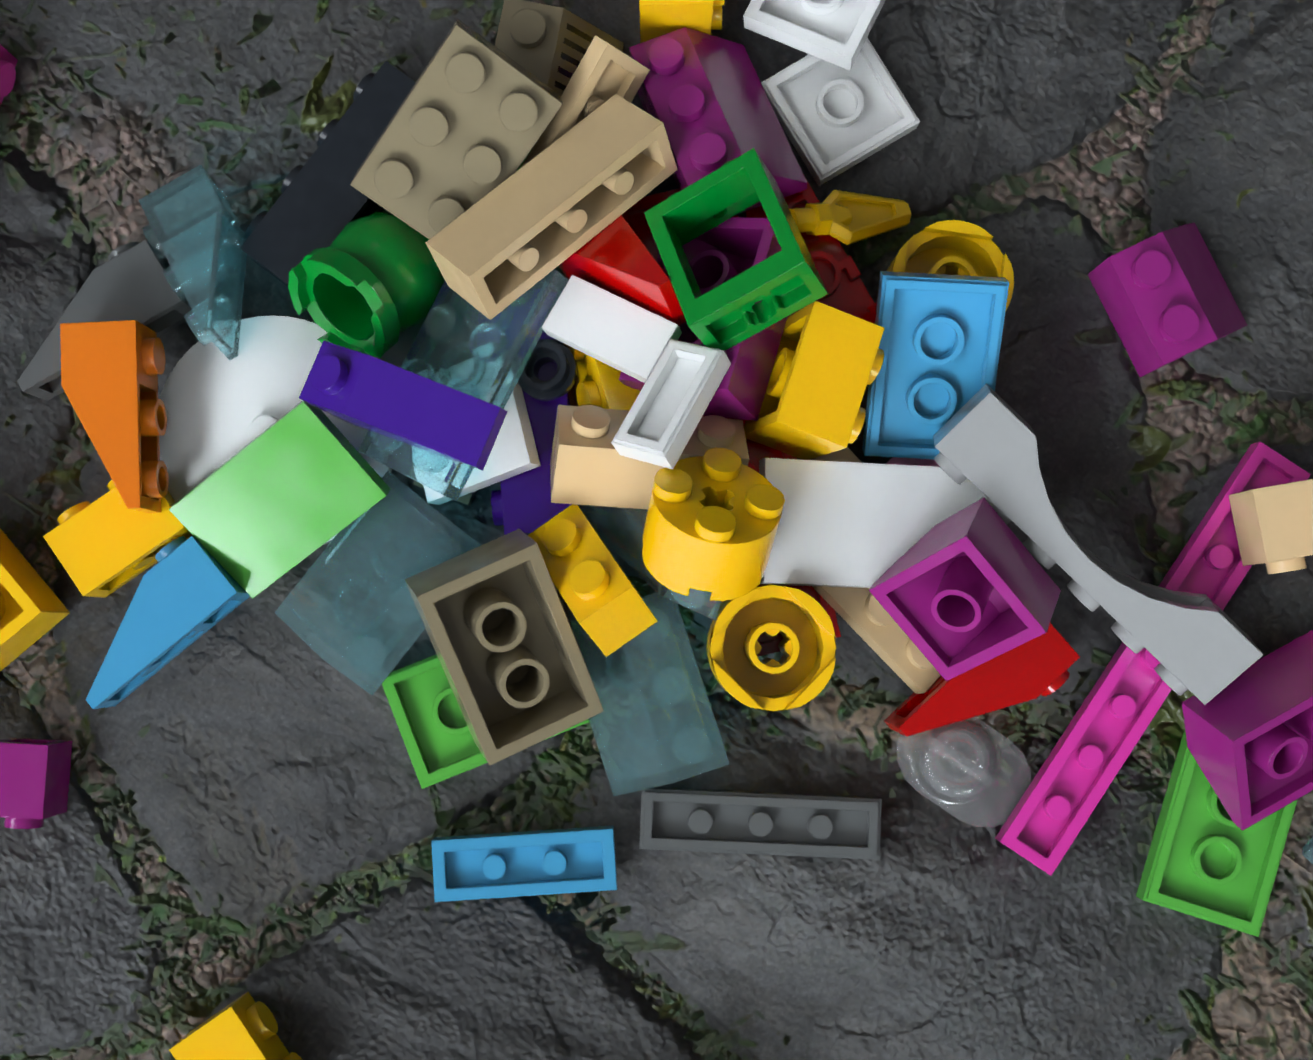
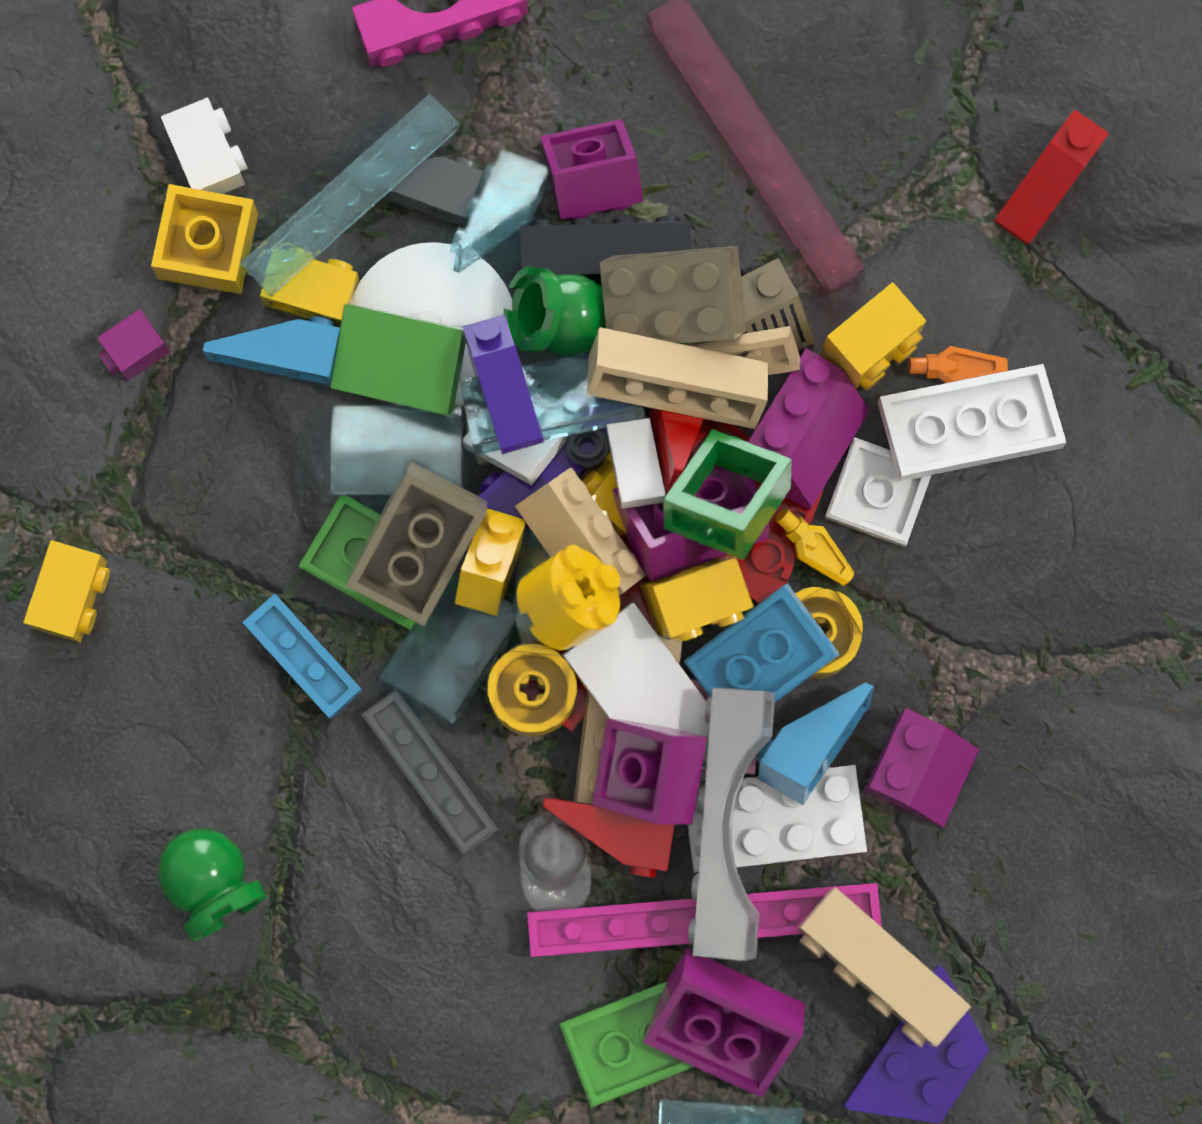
camera: 45 degrees right, 5 degrees down
orange slope [60,320,169,513] -> none
white tile [611,339,731,469] -> none
none -> clear light blue plate [240,93,460,297]
none -> magenta slope [540,119,643,219]
none -> white plate [687,765,867,873]
none -> dark azure slope [756,682,873,805]

